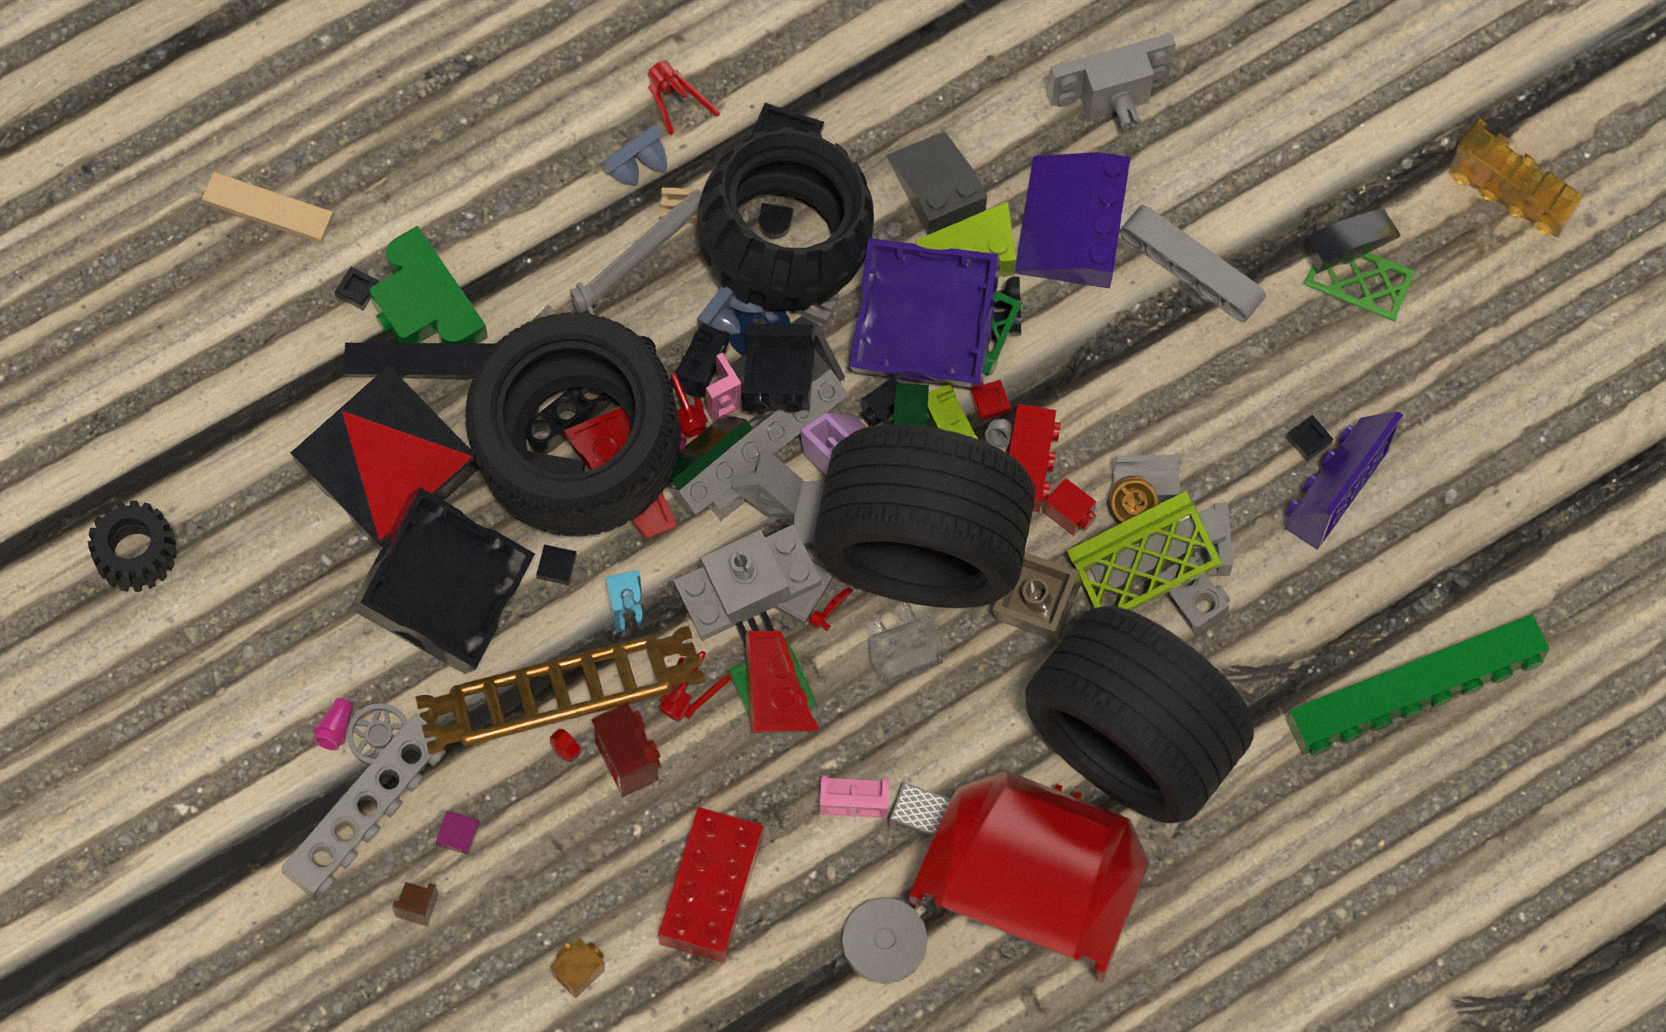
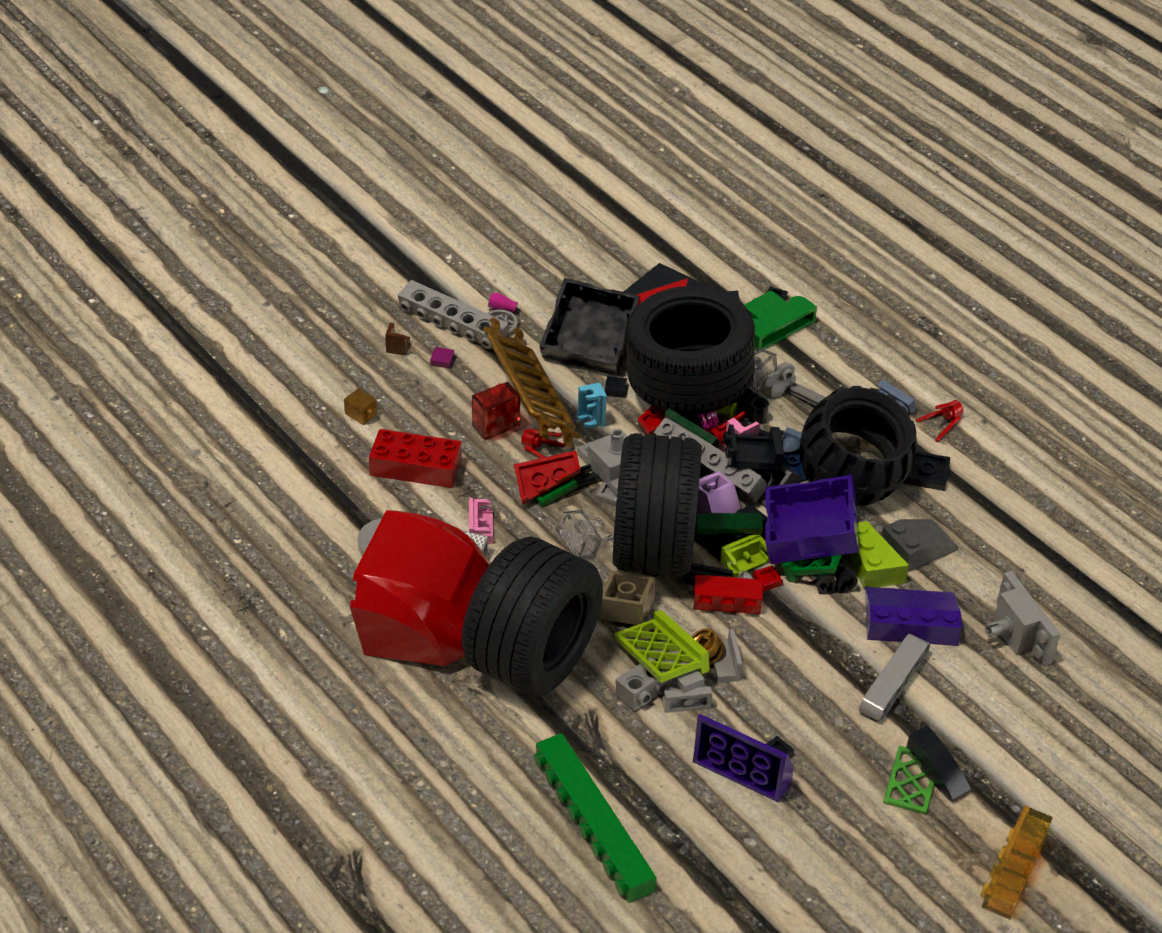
camera: 85 degrees right, 25 degrees down
black tyre [88,500,177,592] -> none
tan tile [201,172,334,244] -> none
red piece [809,587,853,631] -> none
red brick [1043,478,1097,536] -> none

